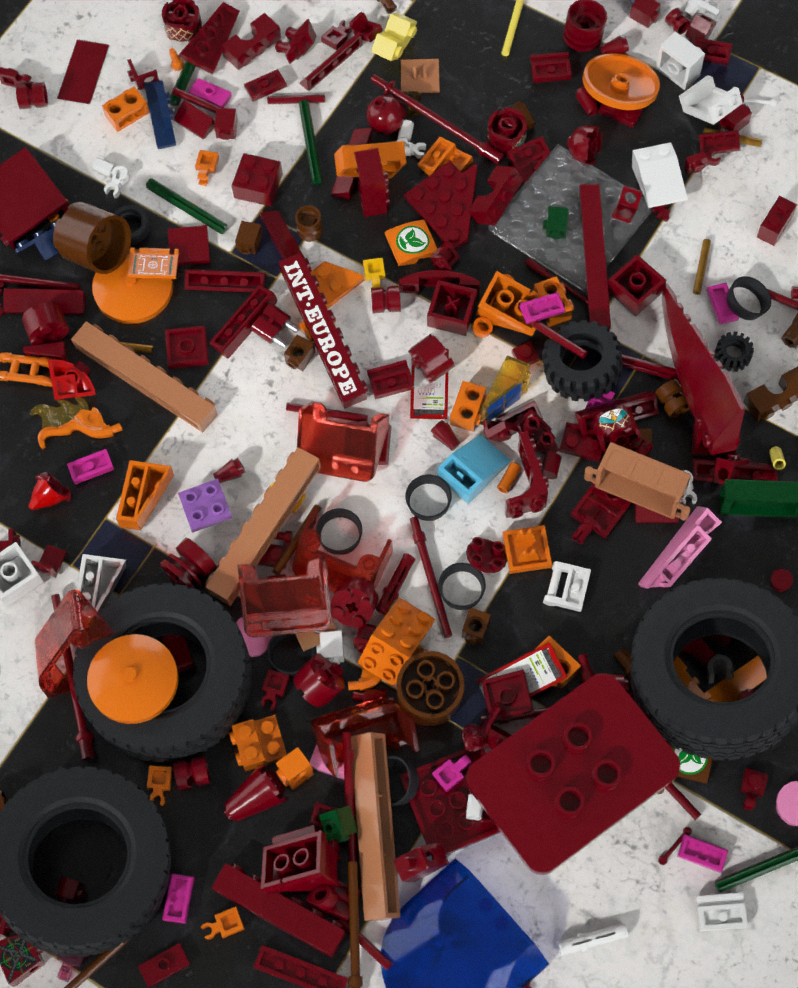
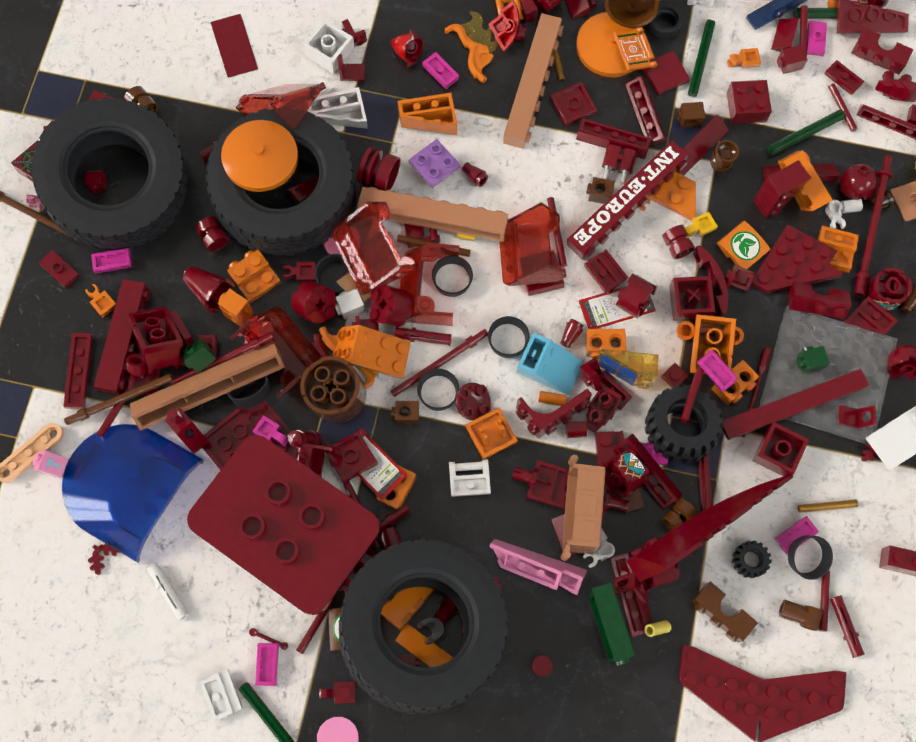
camera: 65 degrees right, 5 degrees up
orange plate [147,765,173,806] -> none

